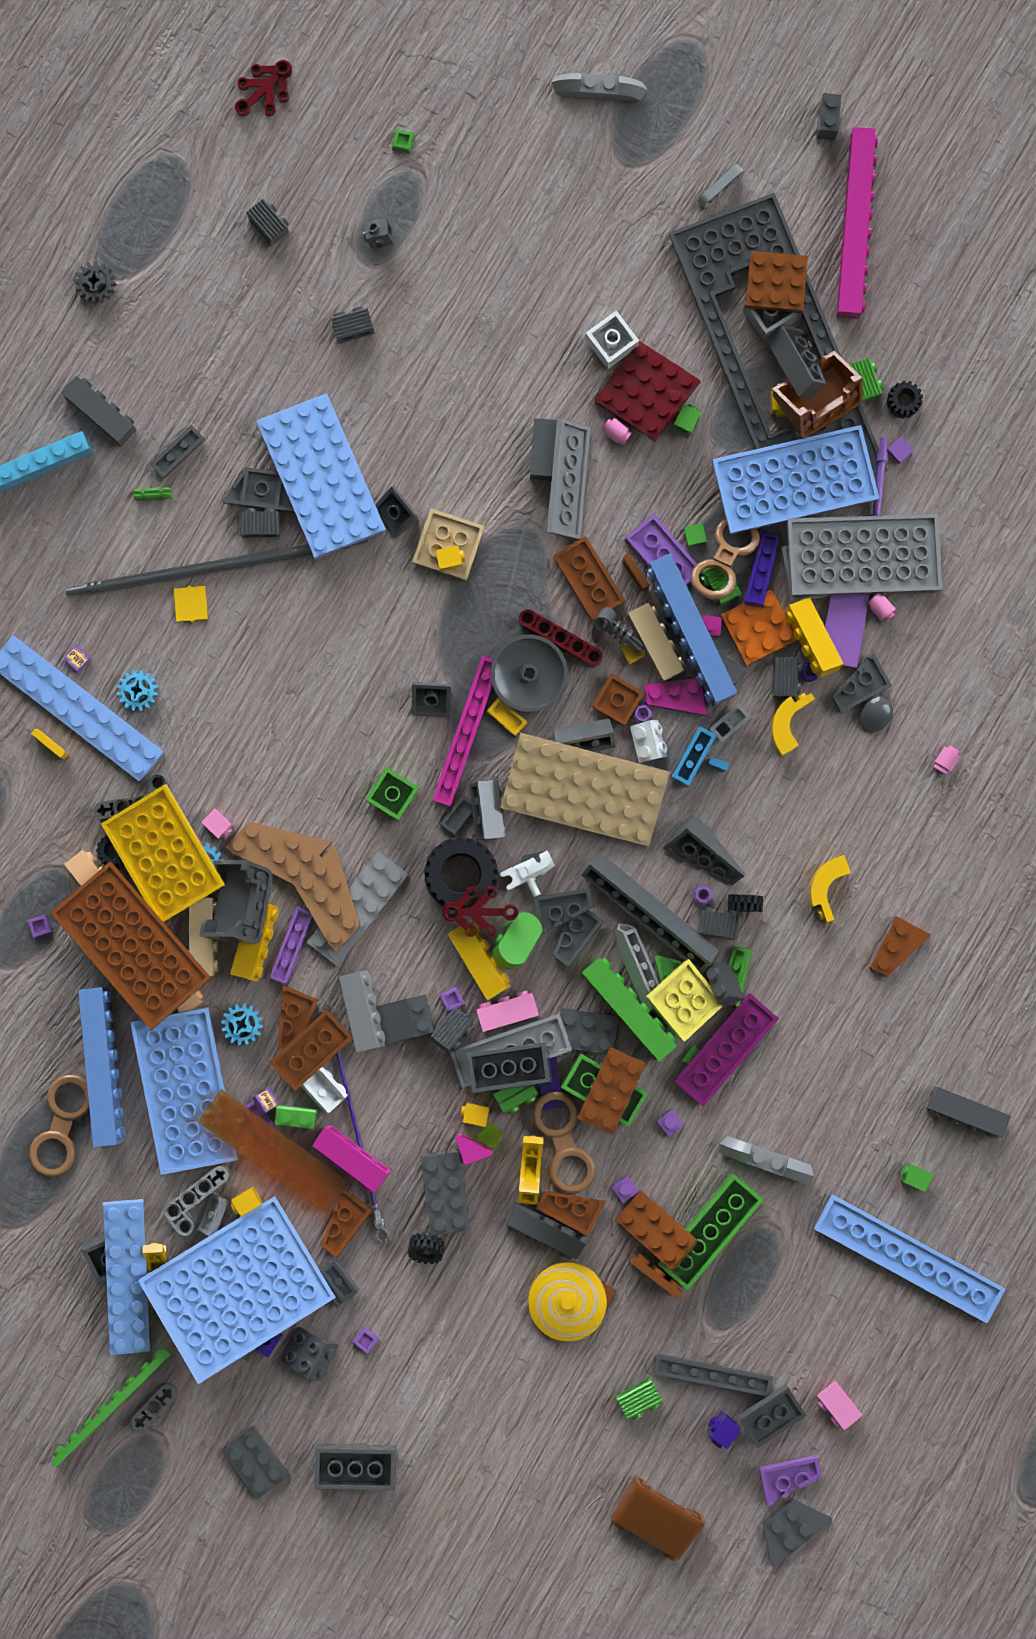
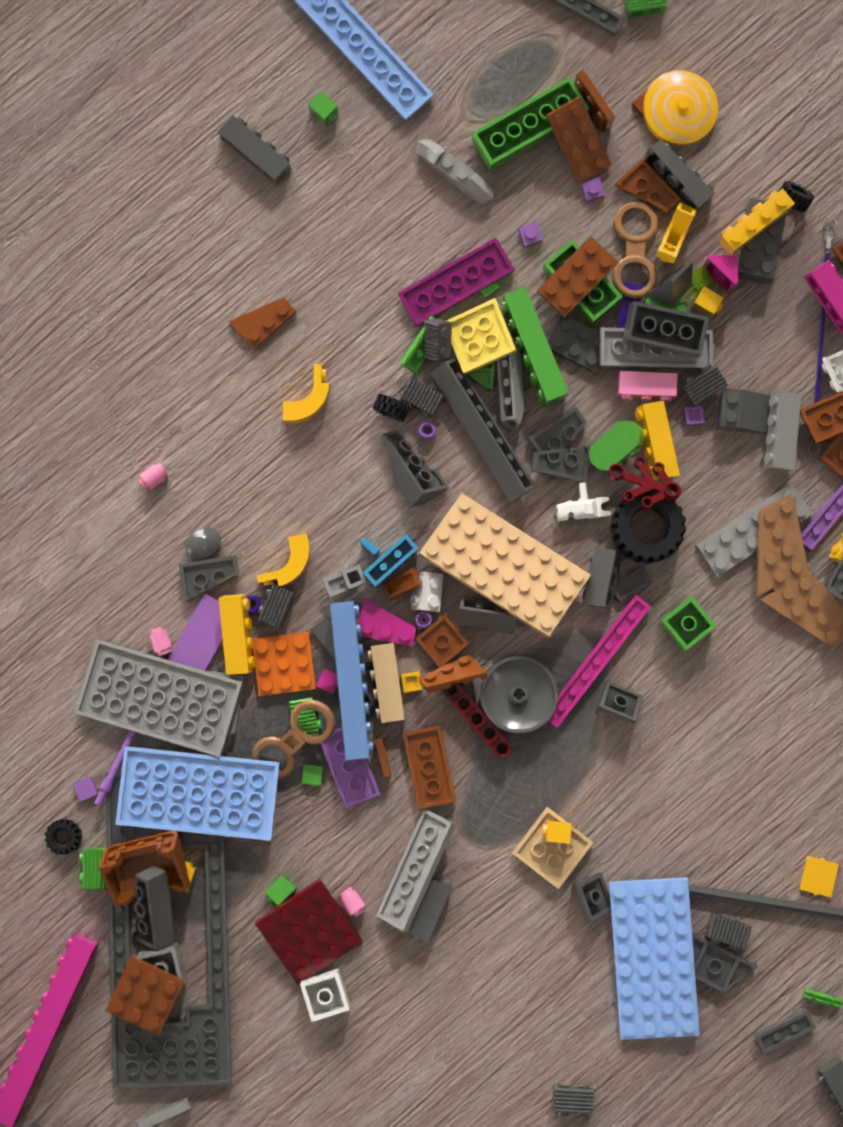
camera: 155 degrees left, 0 degrees up
yellow tile [486,698,528,737] -> none
dark grey piece [592,607,644,653] -> none
dark purple tile [744,532,781,608] -> none
none -> dark orange tile [382,568,423,601]
none -> dark orange wing [418,654,488,693]
none -> dark grey slope [648,260,692,305]
none -> yellow brick [719,189,795,255]

